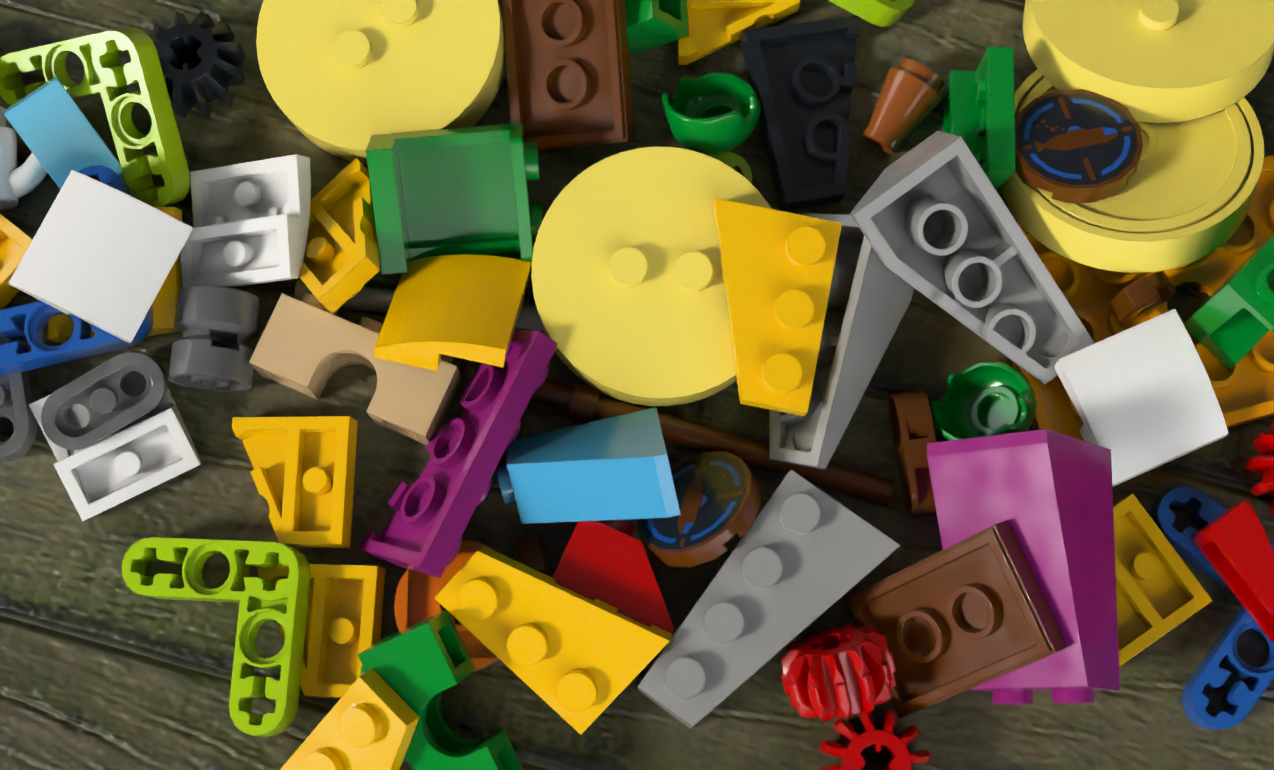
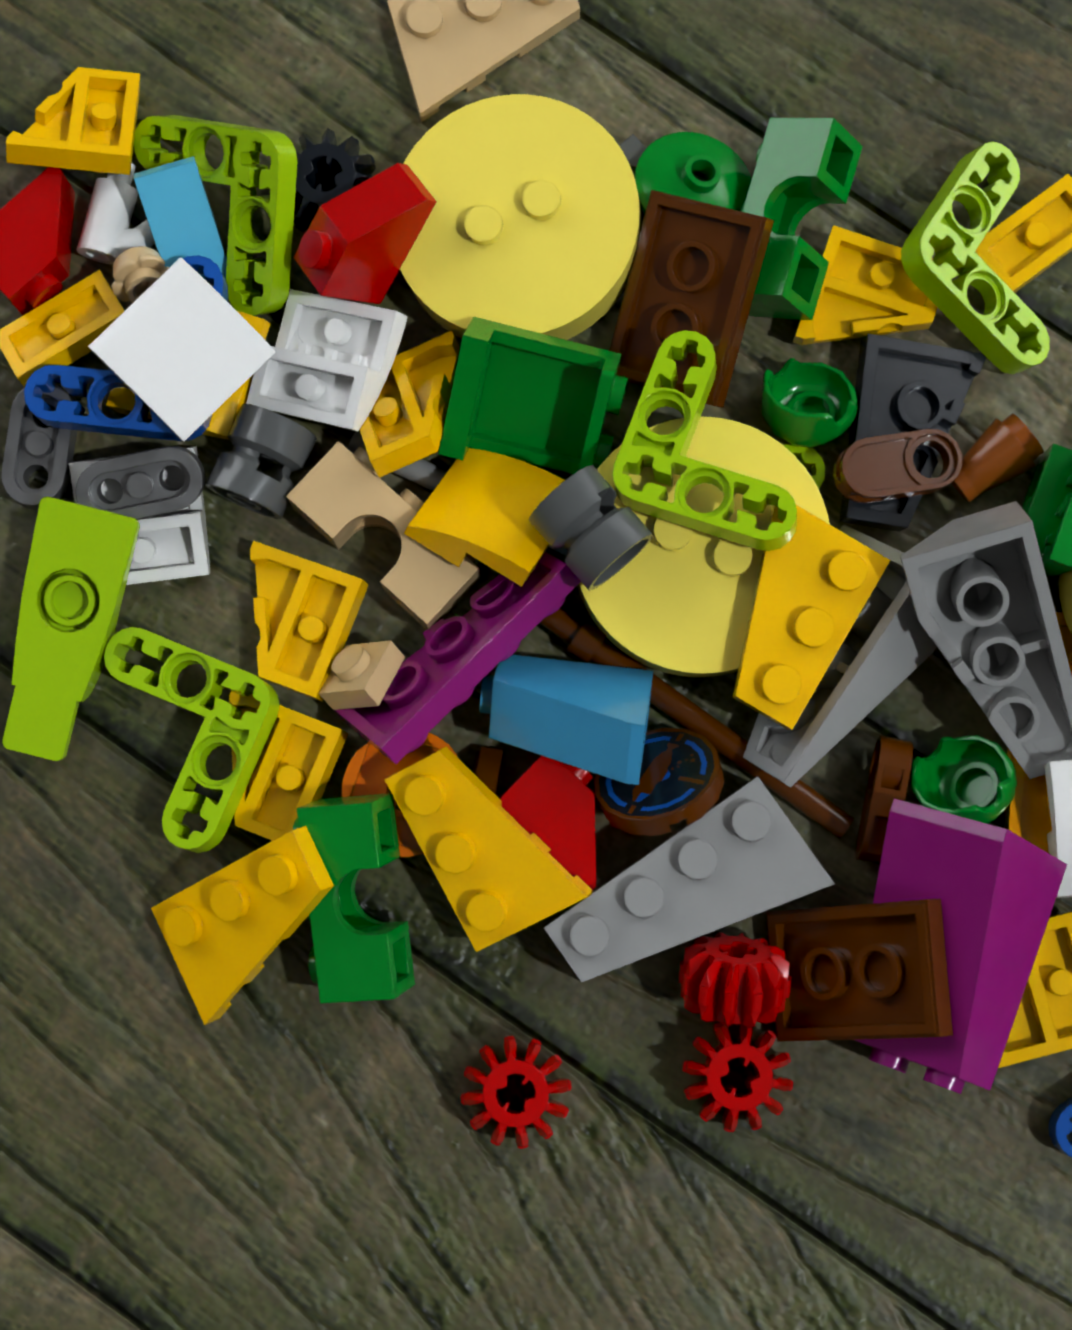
camera: 20 degrees right, 5 degrees up
none -> lime piece [2,496,140,761]
none -> tan plate [111,246,169,303]
none -> red slope [293,163,437,304]
none -> tan plate [318,640,405,710]
none -> dark grey wheel [528,465,653,591]
none -> lime beam [612,330,797,551]
none -> reddish brown piece [833,429,962,503]

